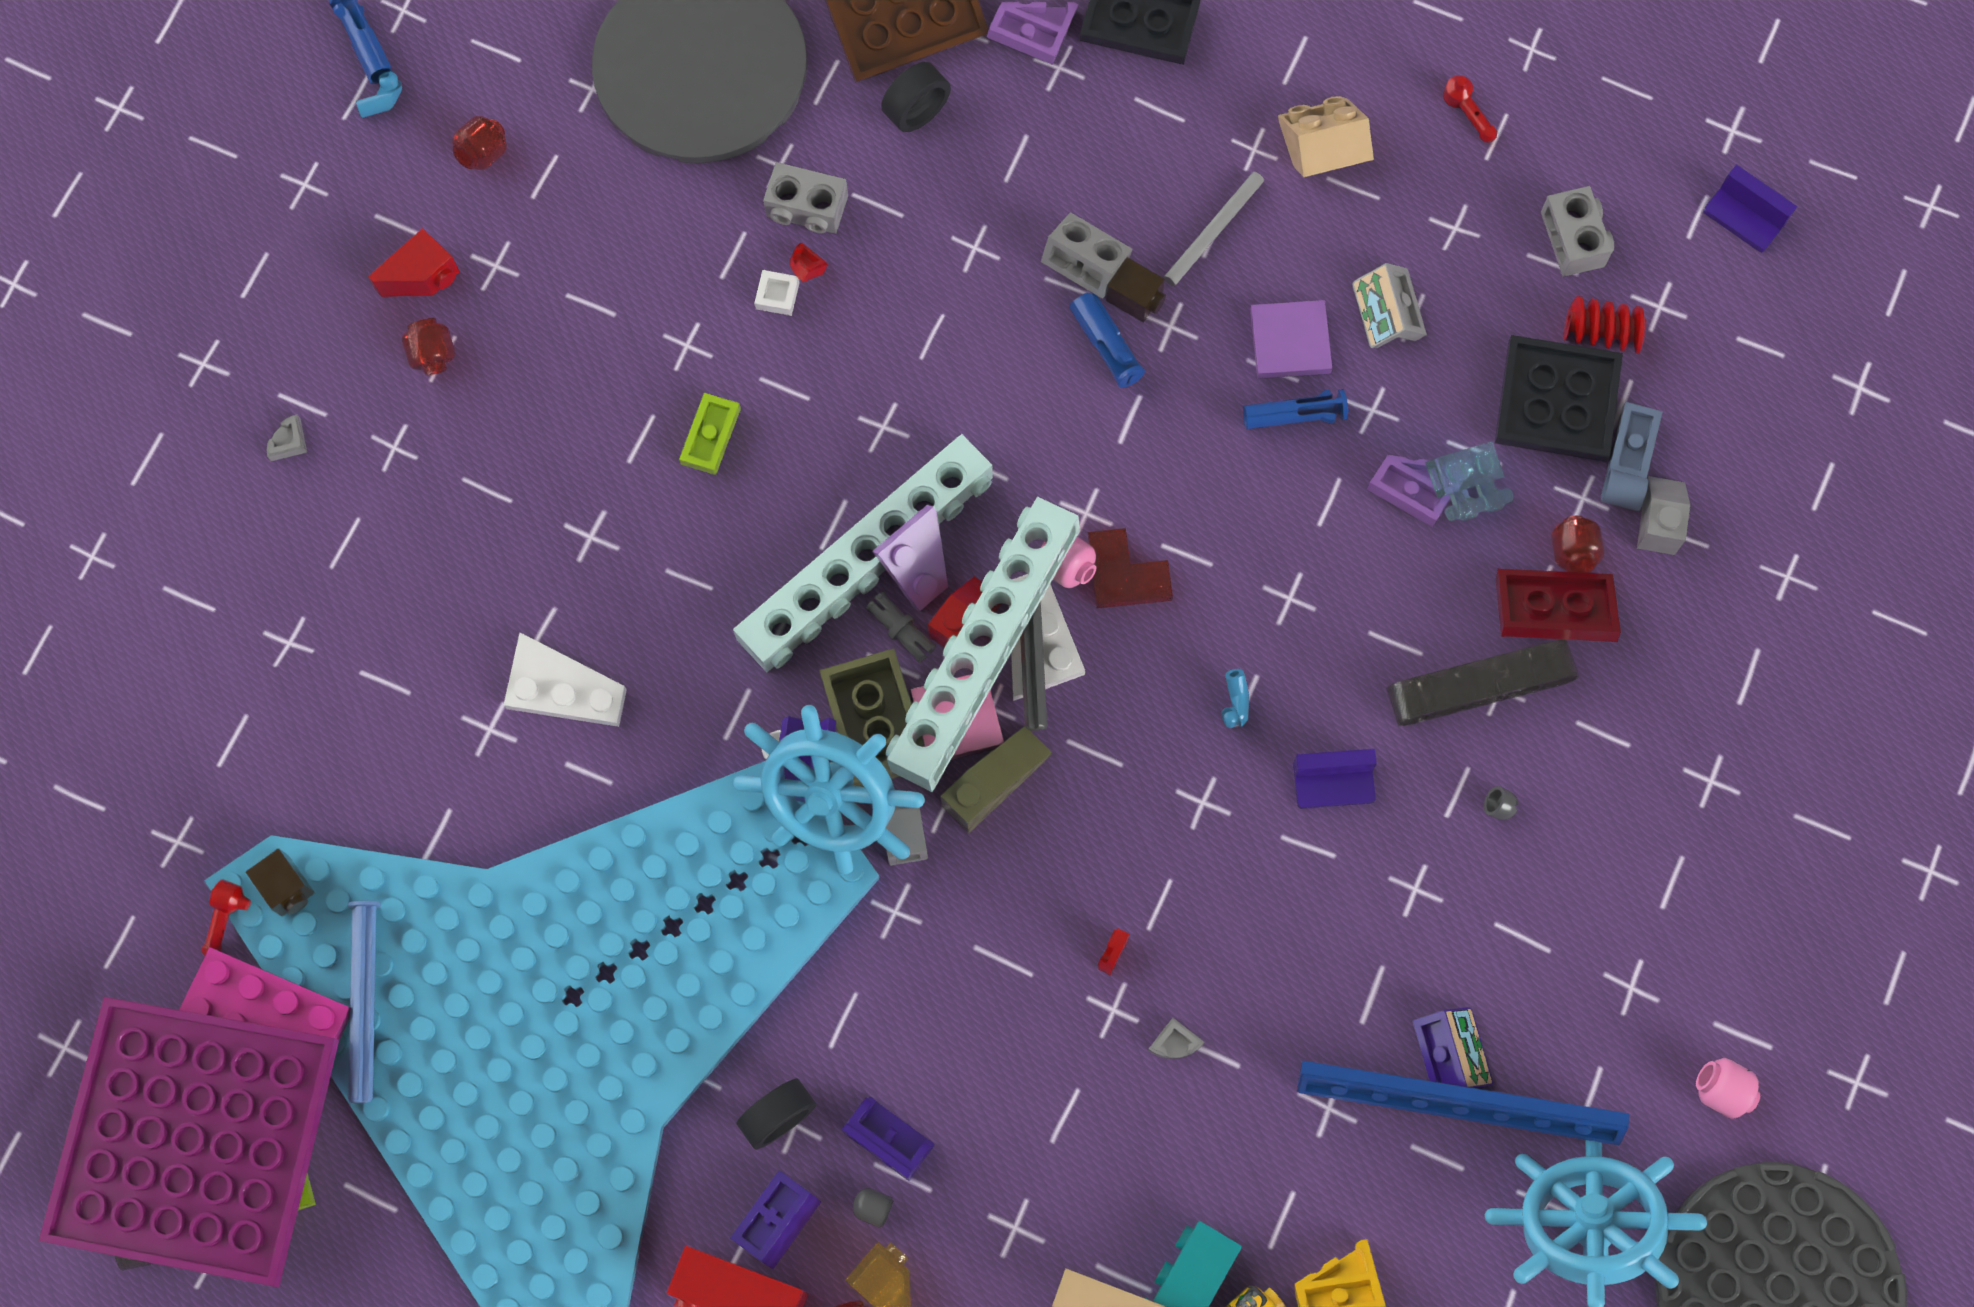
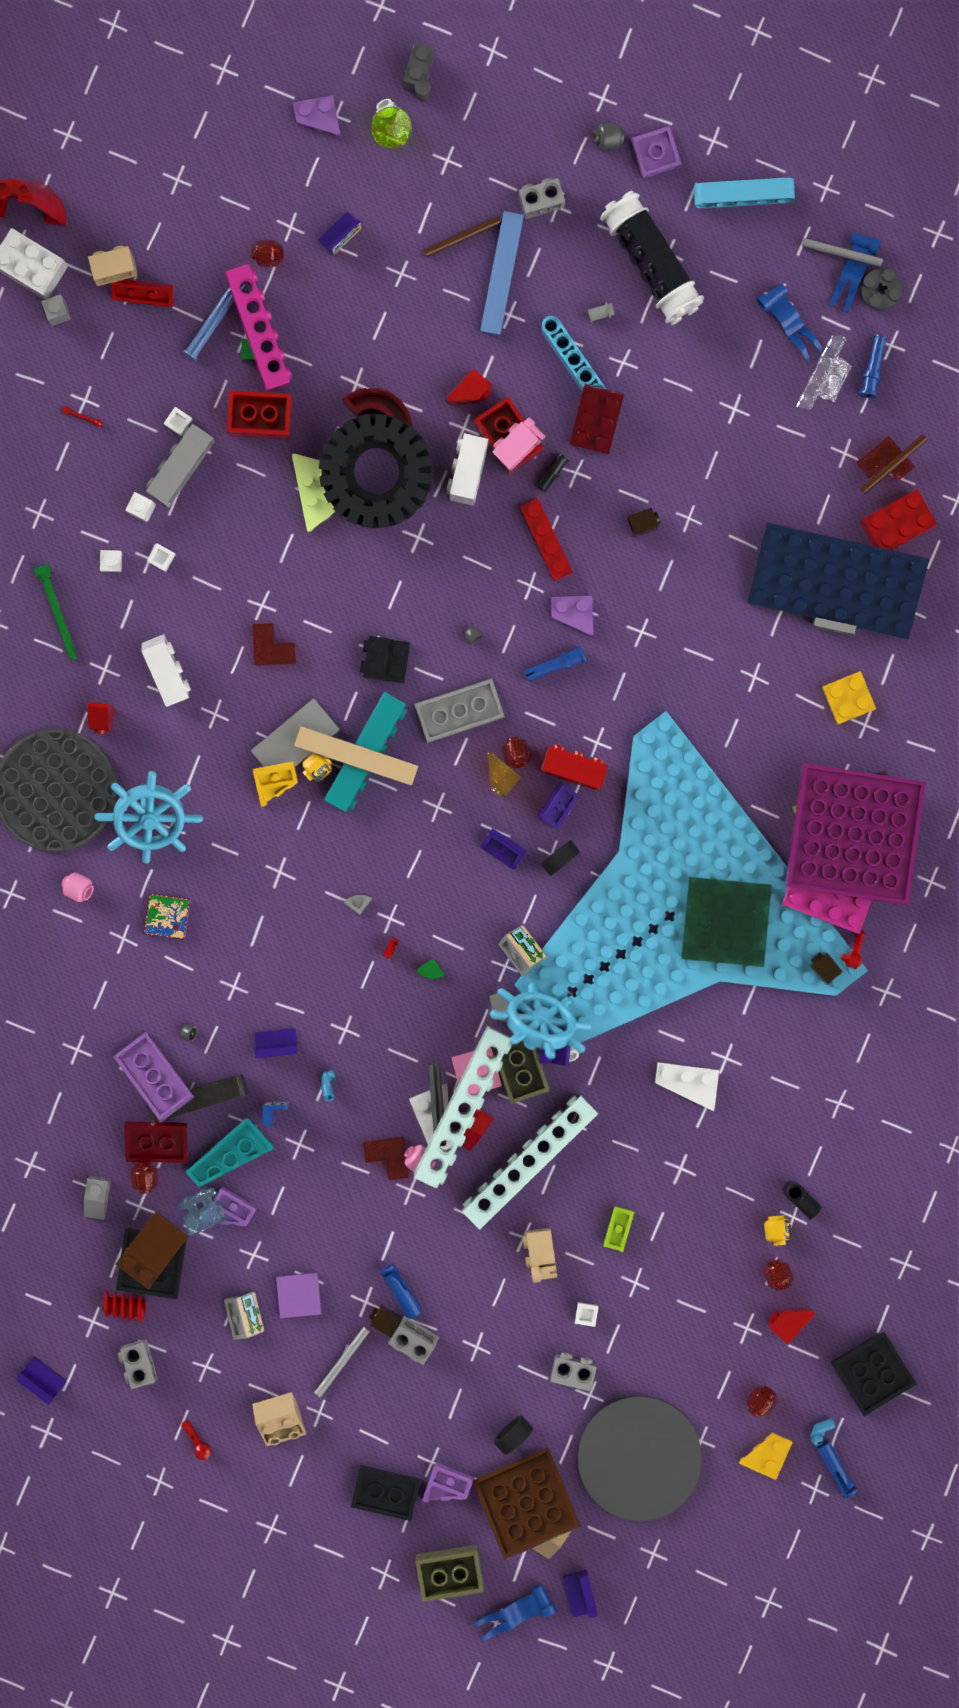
camera: 175 degrees right, 15 degrees up
light grey tile [267,414,307,461] -> none
medium blue axle [348,901,381,1104] -> none
red tile [790,243,828,283] -> none
dark grey piece [853,1188,894,1228] -> none
dark grey pin [866,592,936,663] -> none
medium lavender wing [873,504,948,611] -> none
olive slope [941,726,1052,833] -> none
blue piece [1243,389,1349,430] -> none
blue tile [1297,1061,1629,1145] -> none
panel [1413,1007,1493,1089] -> none
sand blue plate [1601,402,1663,512] -> none
none -> medium lavender tile [113,1032,194,1122]
none -> reddish brown slope [115,1211,189,1289]
none -> tile [144,893,191,940]
none -> teal wing [186,1117,275,1187]
none -> blue panel [263,1101,291,1126]
none -> green tile [417,958,445,979]
none -> panel [498,925,547,977]
none -> tan hinge [523,1228,557,1283]
none -> clear green plate [681,877,772,967]
none -> yellow wing [739,1432,793,1480]
none -> yellow head [764,1215,792,1246]
none -> black piece [783,1181,822,1220]
none -> black plate [831,1330,917,1417]

